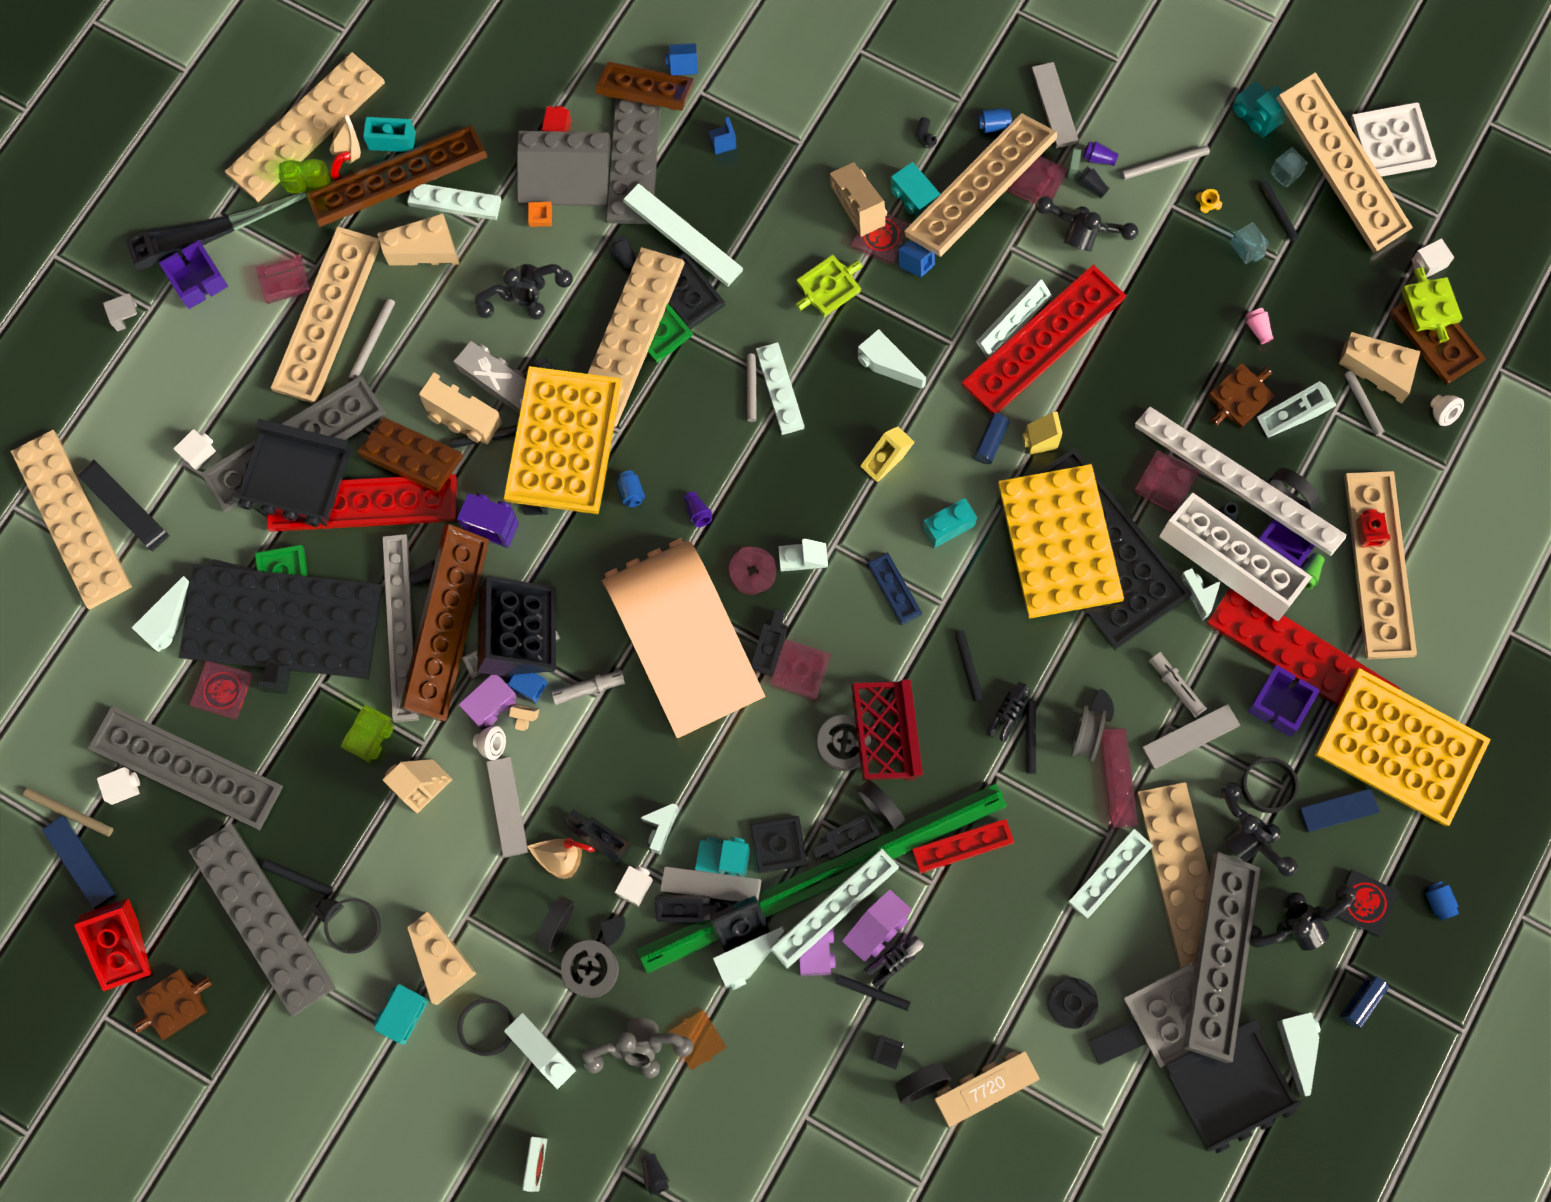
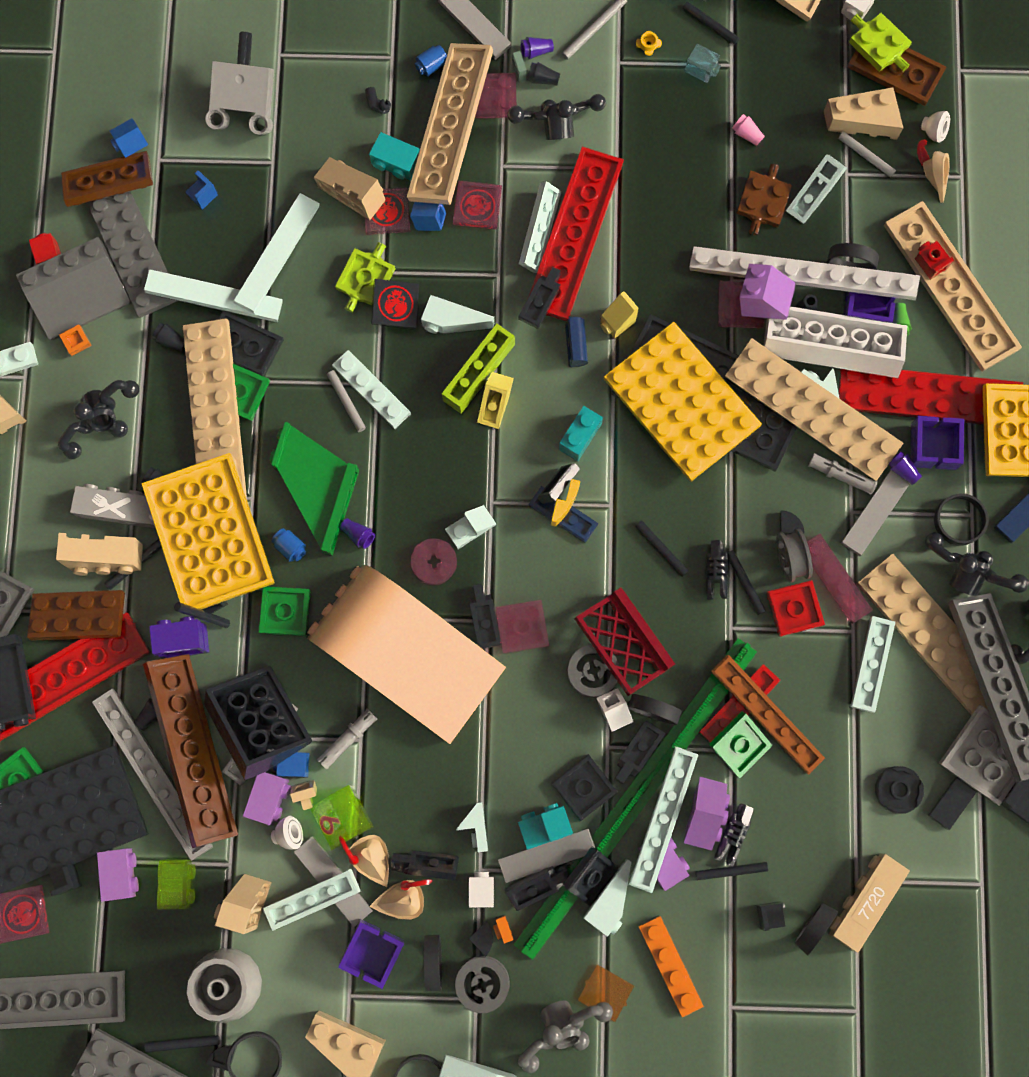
camera: 30 degrees left, 5 degrees up
none -> medium lavender brick [97,848,139,902]
none -> black bar [174,602,230,628]
none -> light grey piece [187,948,262,1023]
none -> light grey piece [205,31,274,135]
none -> light aqua tile [234,193,319,314]
none -> green plate [259,587,311,636]
none -> light aqua plate [263,869,360,931]
none -> green piece [270,422,359,556]
none -> clear neon green slope [310,785,374,850]
none -> dark purple piece [338,919,404,989]
none -> tan piece [339,835,389,887]
none -> tile [371,279,419,329]
none -> lime brick [442,323,515,414]
none -> clear pink tile [453,181,502,229]
none -> orange plate [493,915,513,943]
none -> black hinge [518,267,561,329]
none -> black tile [538,463,580,504]
none -> yellow slope [551,479,580,526]
none -> white brick [597,688,633,732]
none -> orange plate [638,916,704,1017]
none -> plate [709,711,773,779]
none -> dark orange tile [710,655,825,775]
none -> tan plate [725,338,904,481]
none -> medium lavender slope [740,264,796,320]
none -> red plate [766,580,825,637]
none -> dark purple cone [888,451,922,485]
none -> tan piece [917,139,949,203]

